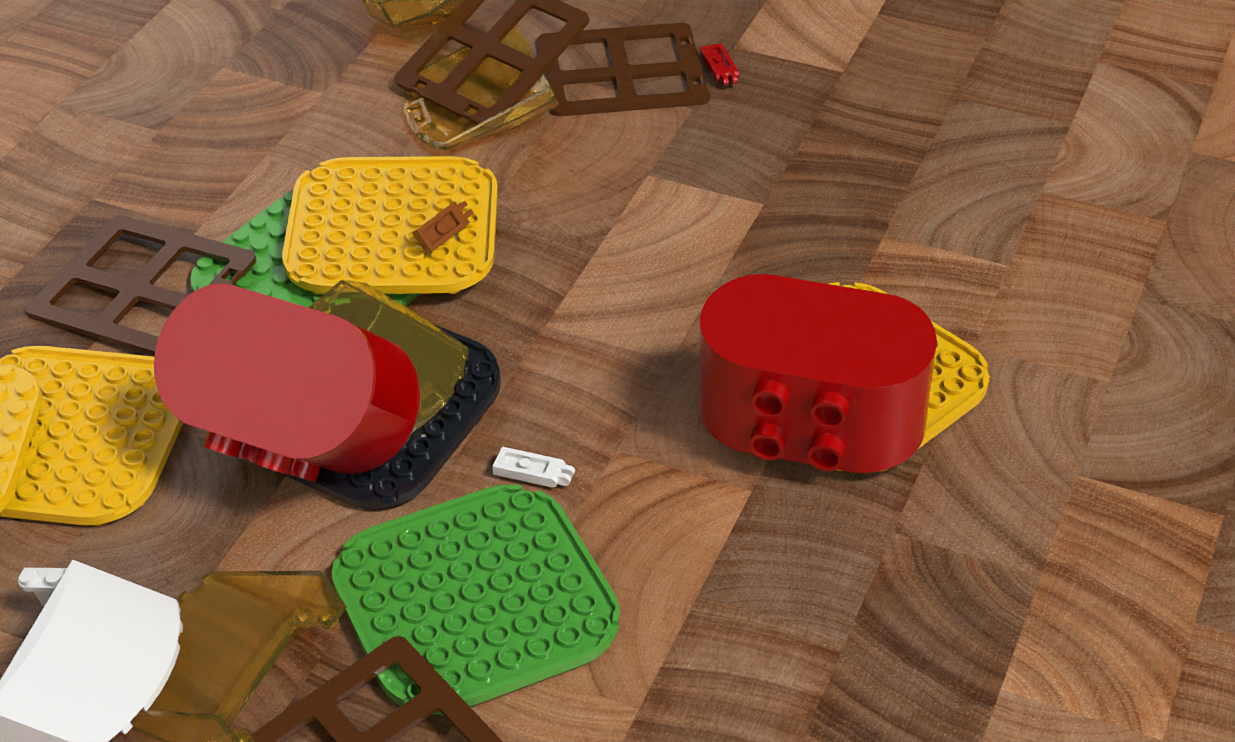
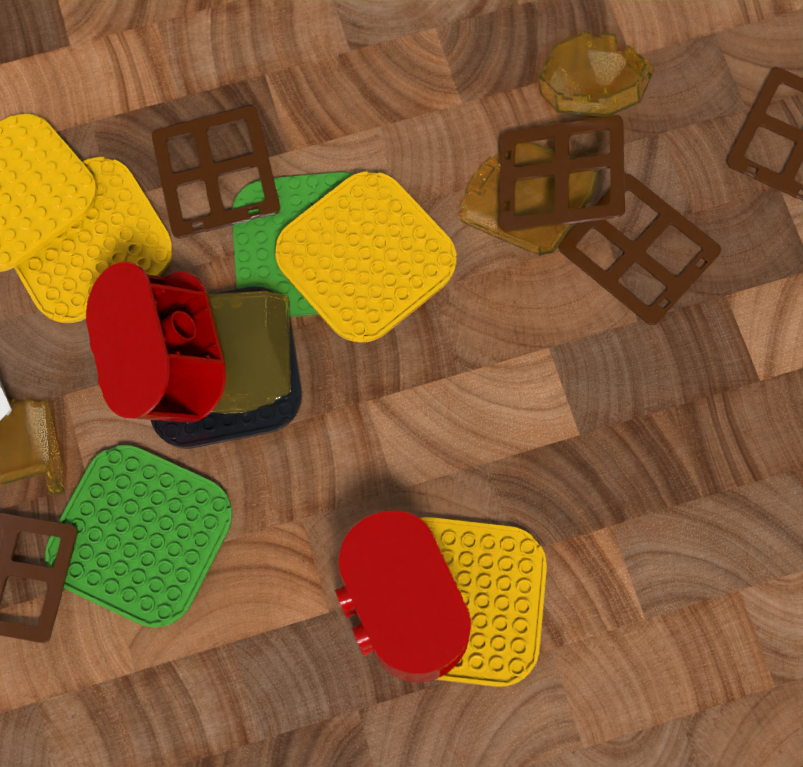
camera: 50 degrees right, 30 degrees up
dark orange hinge [412,200,474,254] -> none
white hinge [493,446,575,487] -> none
red hinge [700,43,739,86] -> none

